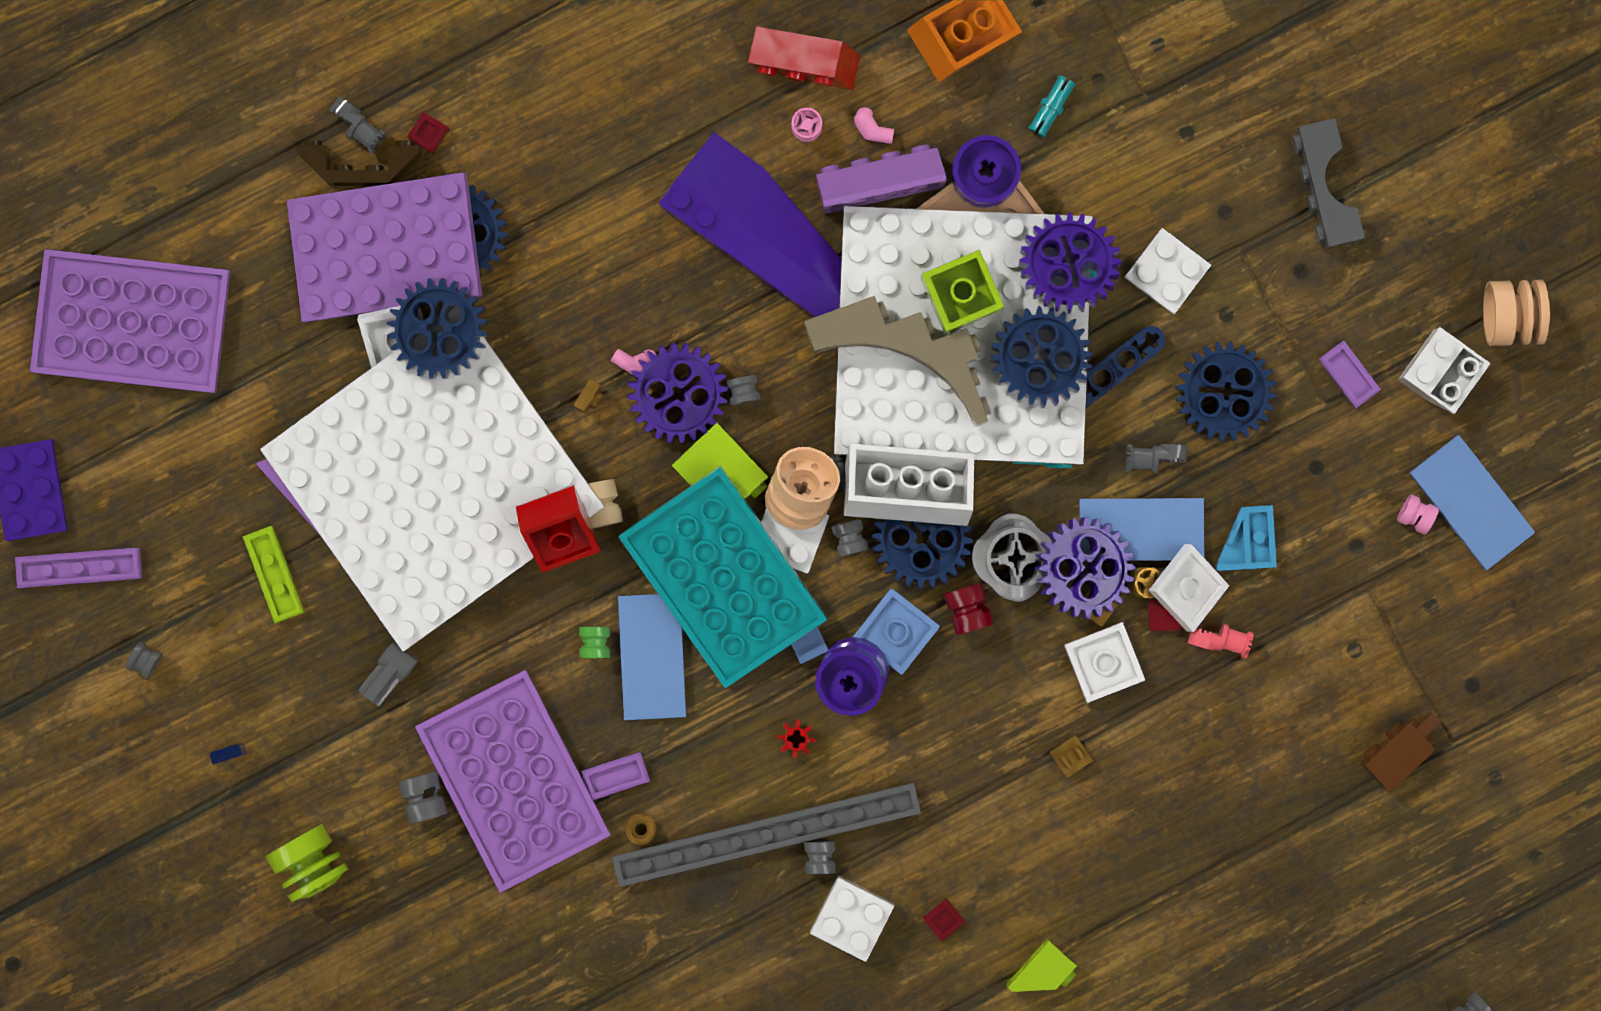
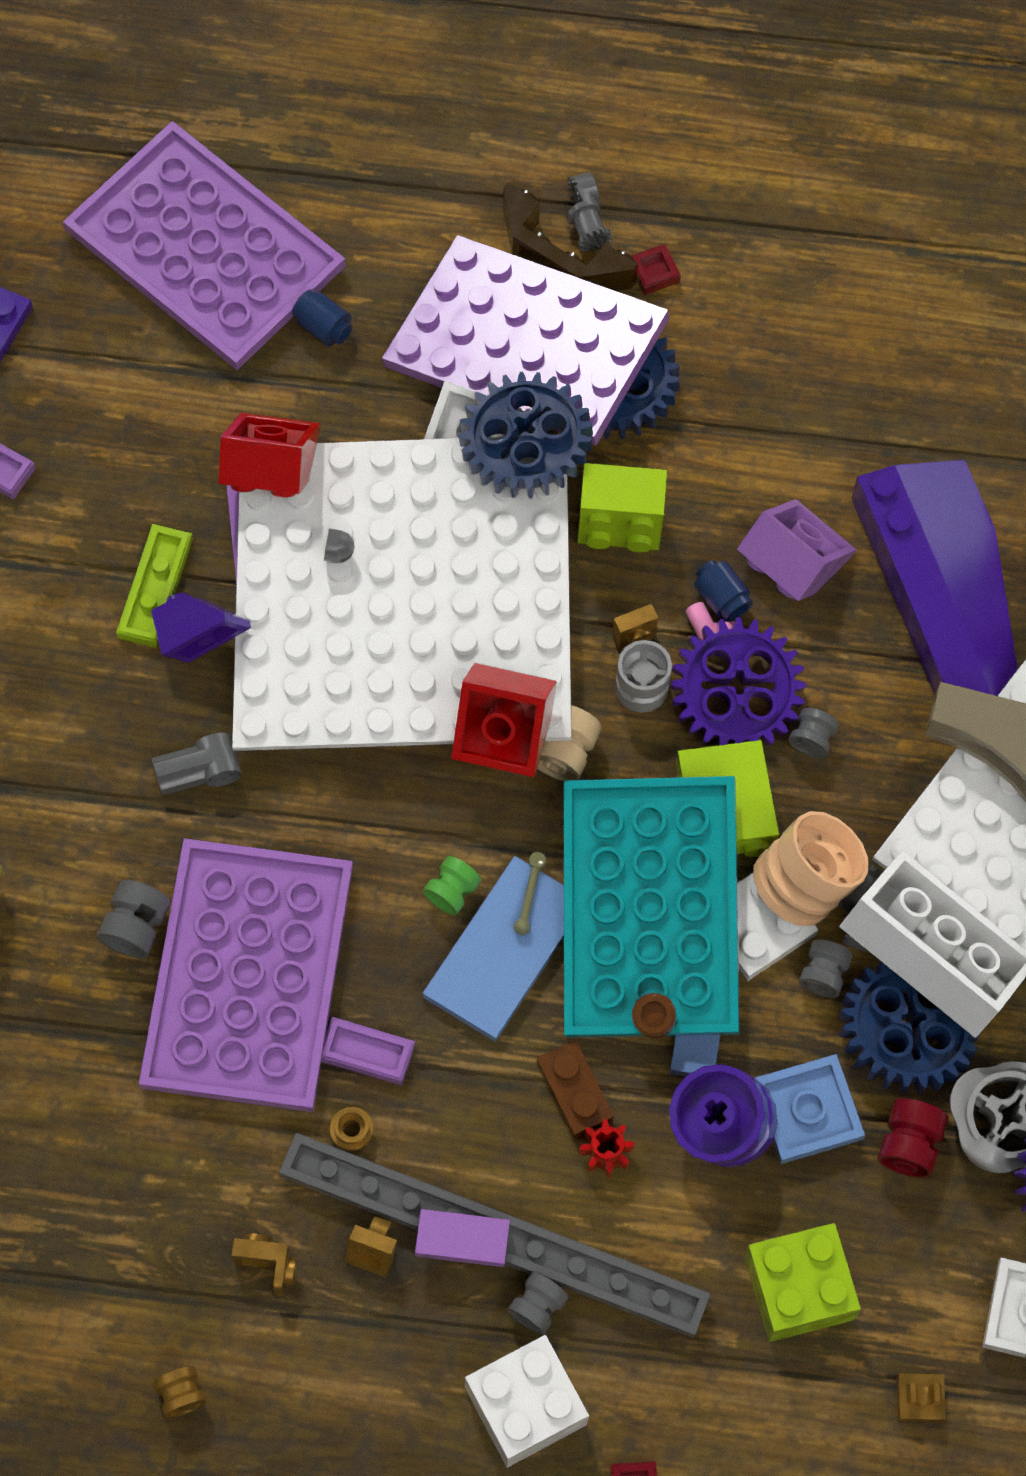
camera: 30 degrees right, 20 degrees down
none -> dark purple slope [151,593,251,663]
none -> red slope [218,413,320,498]
none -> pearl gold bracket [232,1233,297,1297]
none -> dark blue brick [292,289,352,347]
none -> dark grey hinge [323,528,355,563]
none -> pearl gold tile [345,1216,397,1278]
none -> medium lavender tile [415,1209,510,1267]
none -> olive hinge [513,852,546,935]
none -> reddish brown plate [536,1040,614,1139]
none -> lime brick [577,463,667,552]
none -> light grey wheel [615,640,672,713]
none -> reddish brown tile [632,993,677,1039]
none -> dark blue brick [694,560,753,622]
none -> medium lavender slope [737,499,857,601]
none -> lime brick [744,1223,861,1342]

